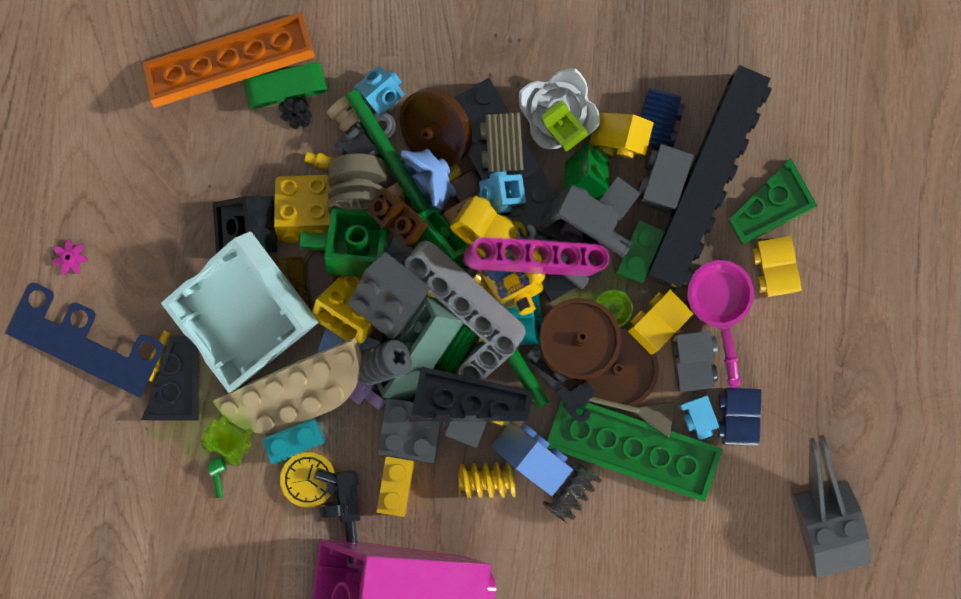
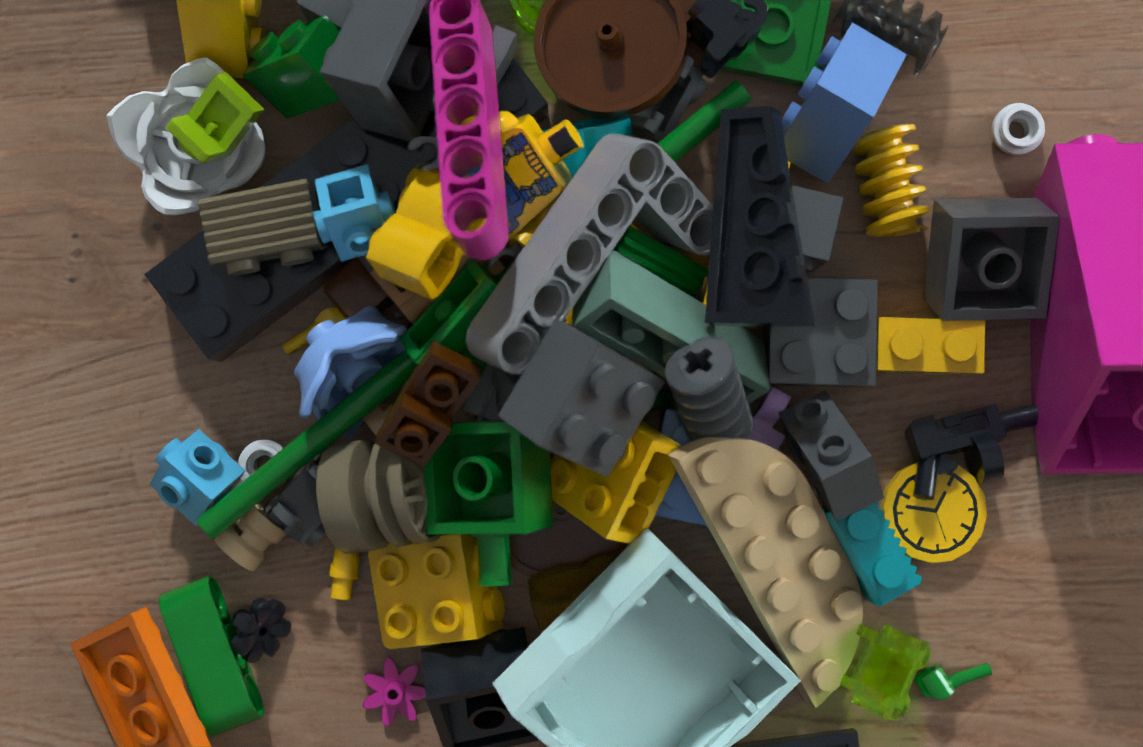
camera: 100 degrees left, 0 degrees up
reddish brown piece [399,88,472,167] -> none
none -> dark pink plant [362,657,426,726]
none -> dark grey brick [778,390,884,521]
none -> dark grey brick [924,198,1060,321]
none -> white plate [991,103,1045,155]

